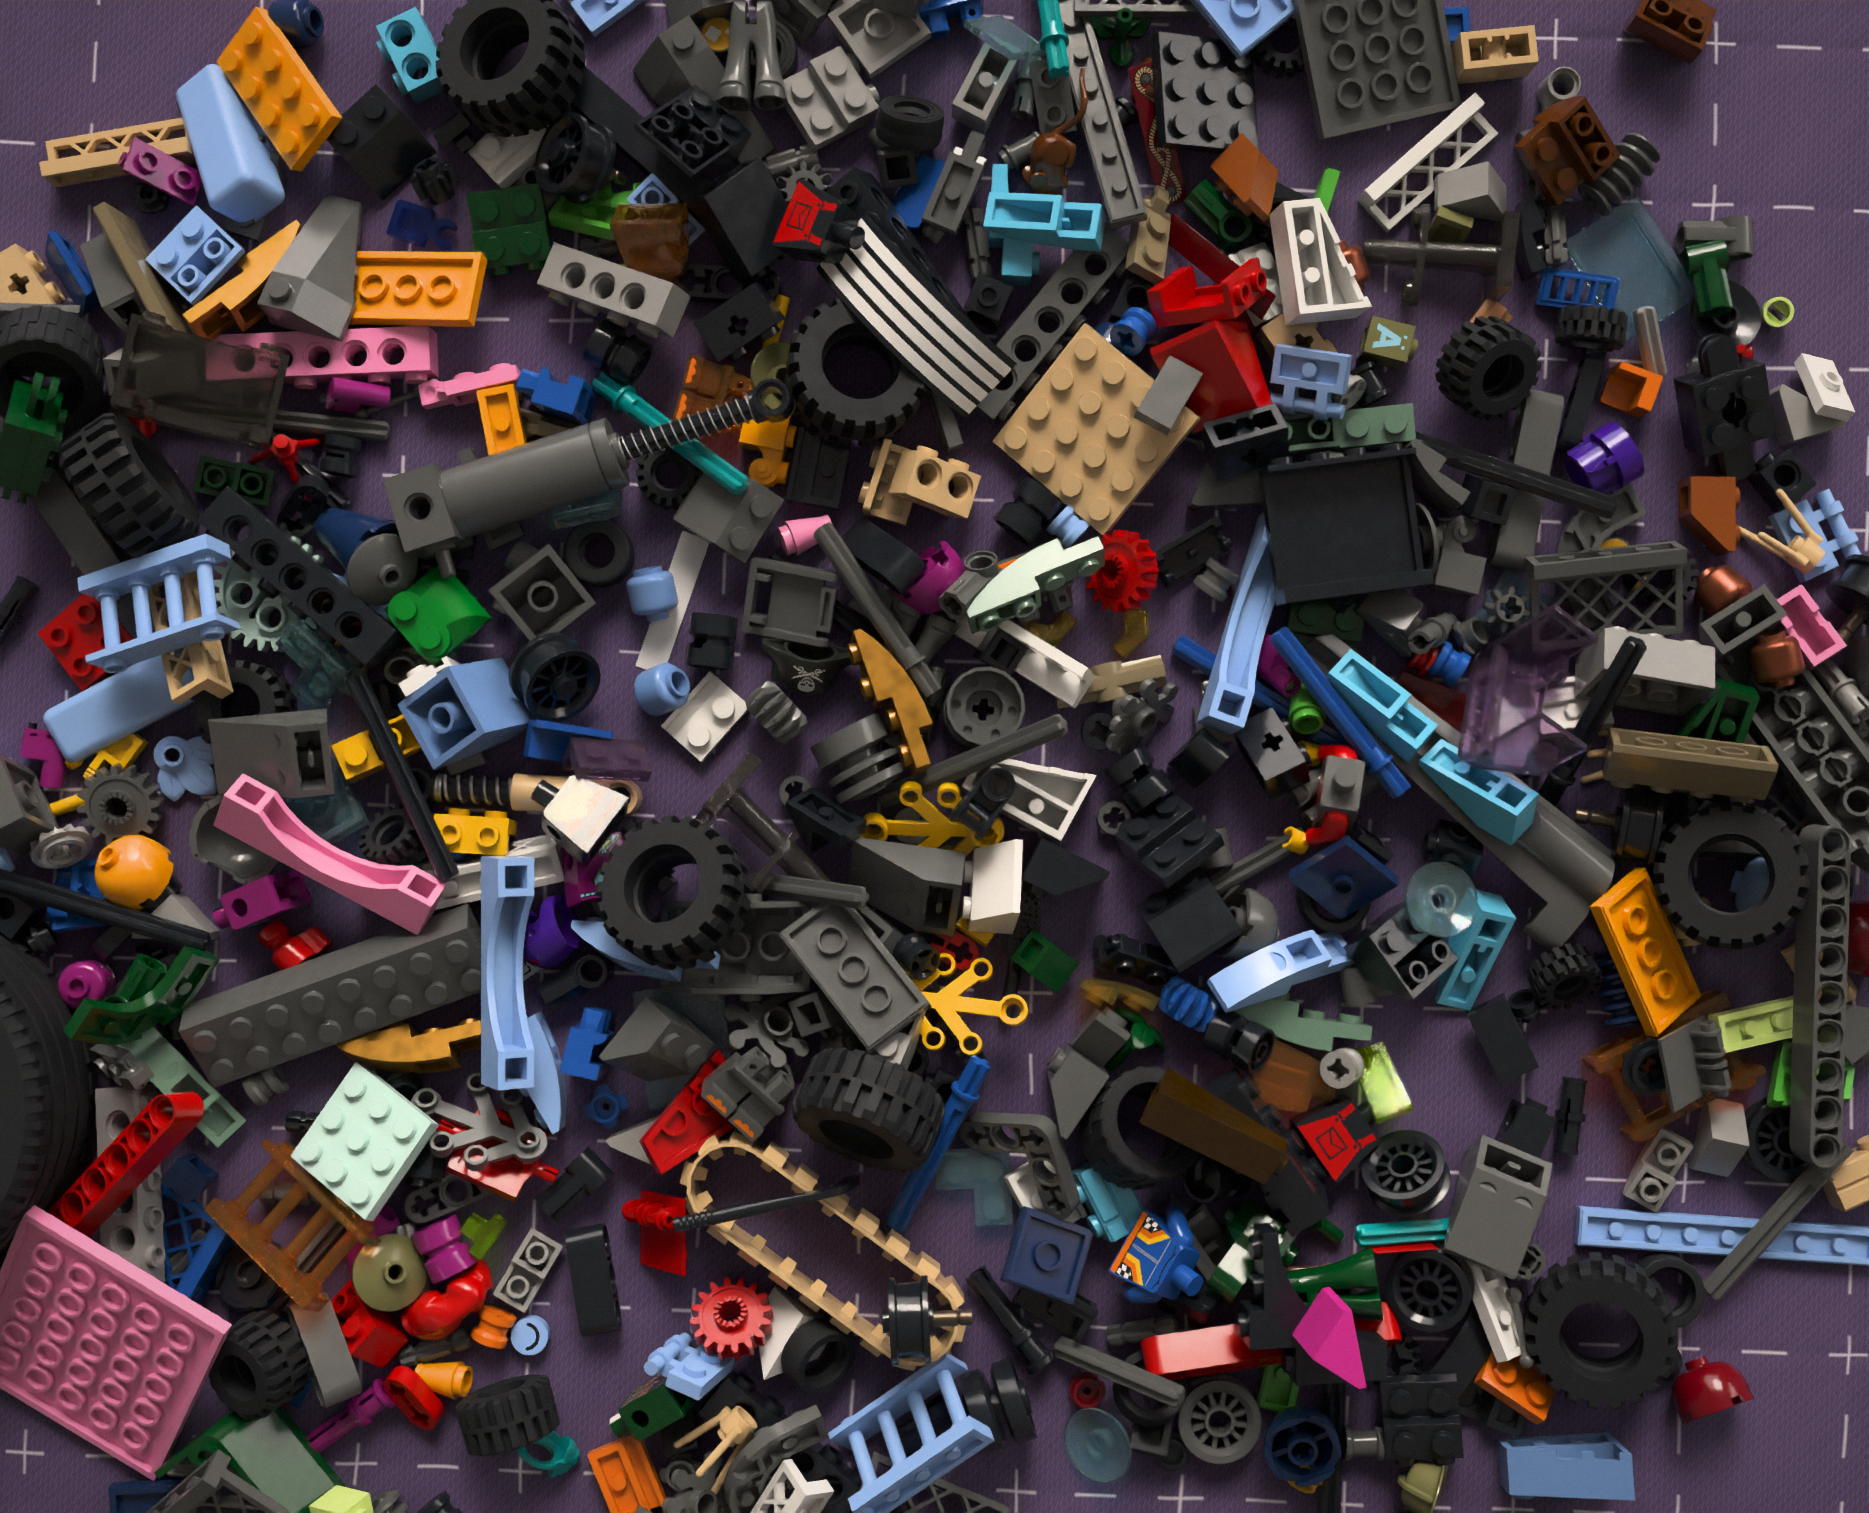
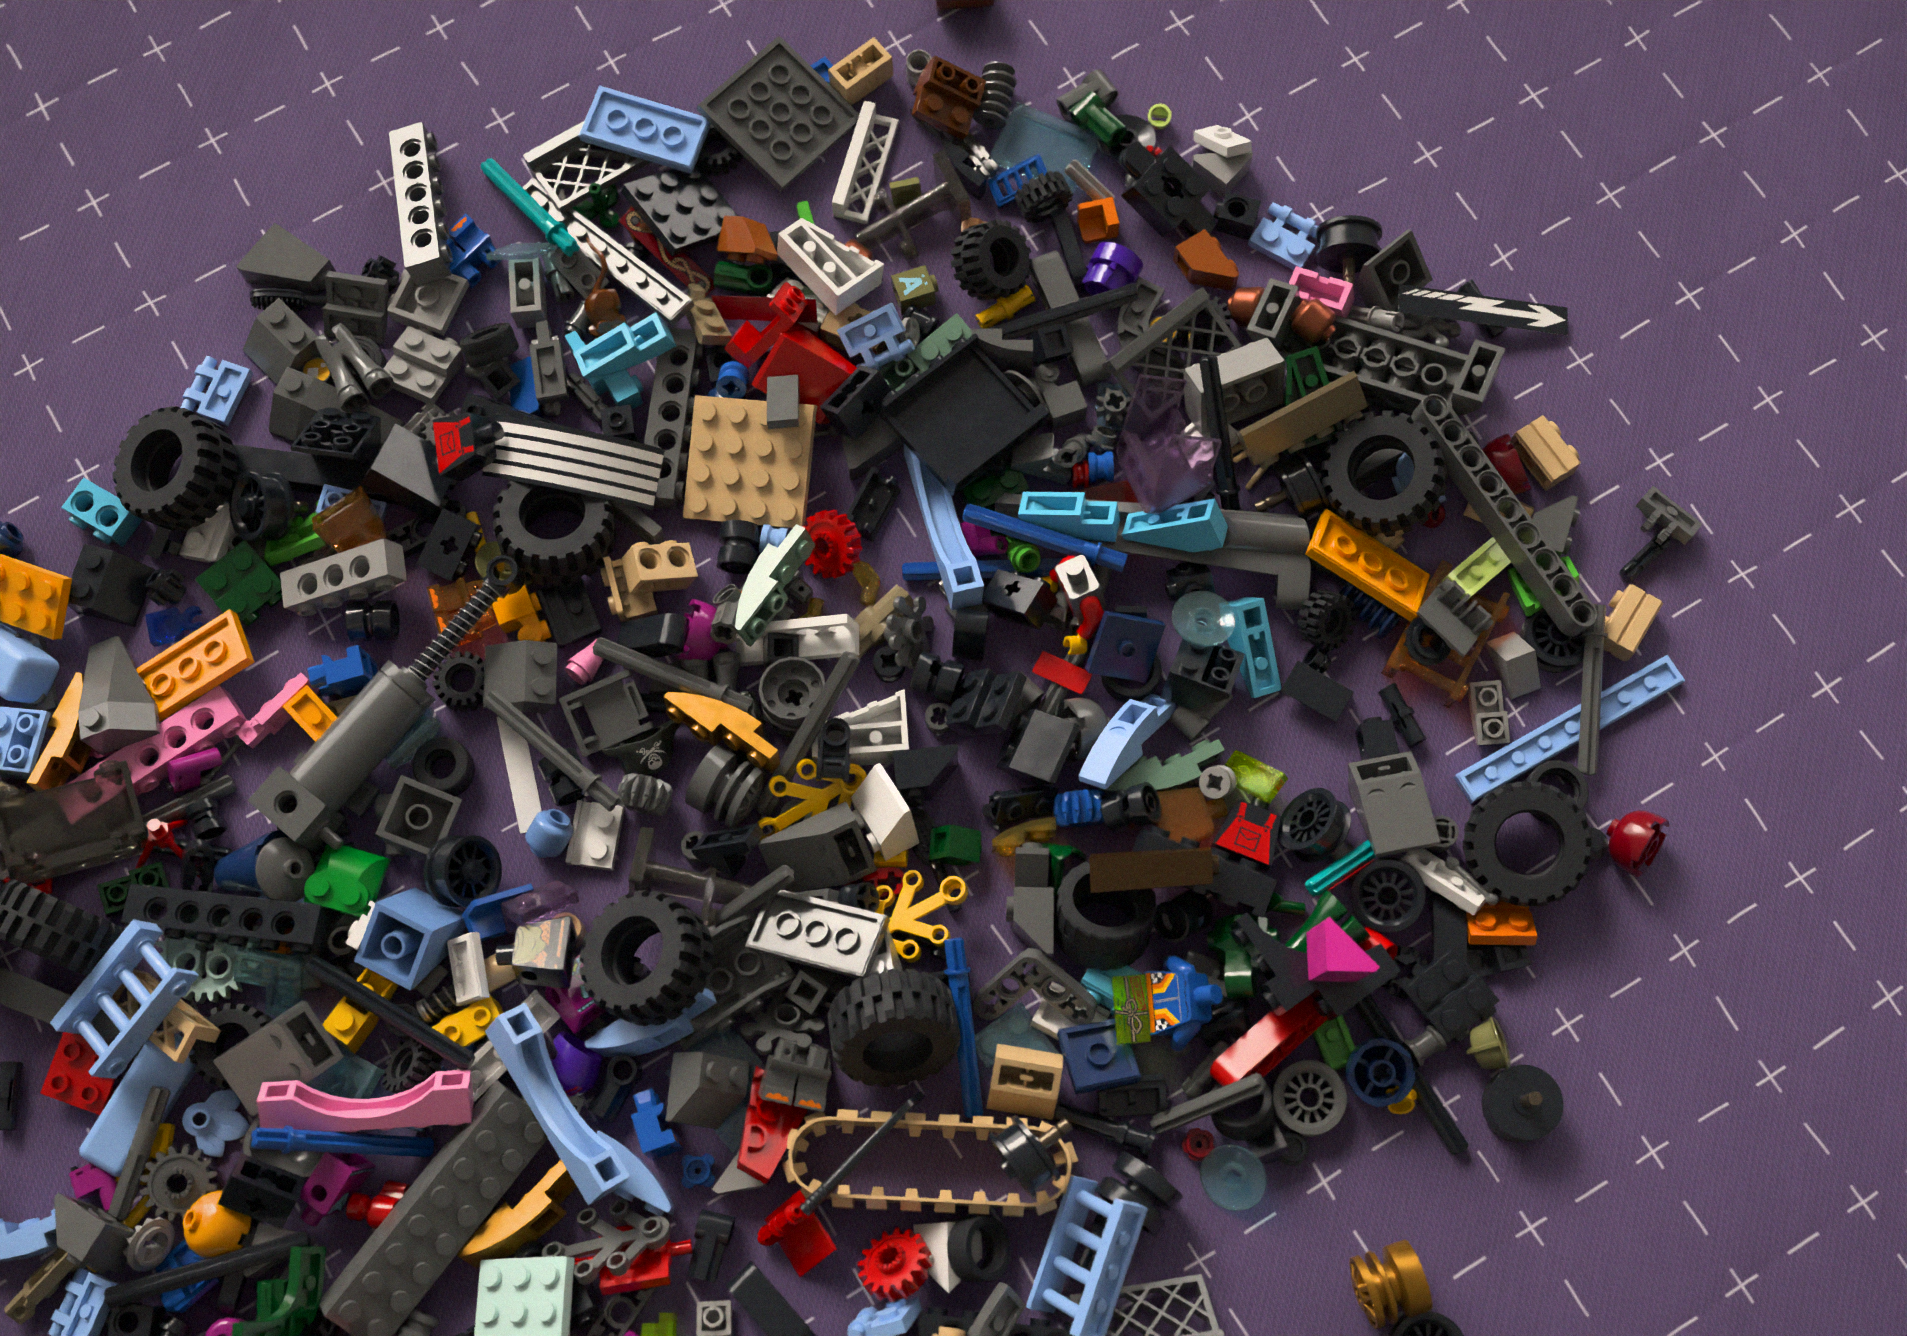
camera: 35 degrees left, 15 degrees down
teal axle [592,371,749,496] -> none
medium blue head [626,565,678,622] -> none
dark grey wheel [1193,557,1240,602] -> none
light grey slope [1434,161,1507,222] -> none
medium blue wedge [1497,1432,1635,1501] -> none
tan plant [1739,489,1825,574] -> none
none -> dark grey axle [108,1086,171,1219]
none -> black brick [217,1153,306,1229]
none -> blue axle [251,1125,434,1157]
none -> white plate [447,932,490,1006]
none -> dark grey axle [483,690,621,812]
none -> yellow pin [975,285,1036,329]
none -> tan slope [987,1044,1063,1120]
none -> red sticker [1032,651,1092,694]
none -> clear neon green tile [1111,974,1151,1045]

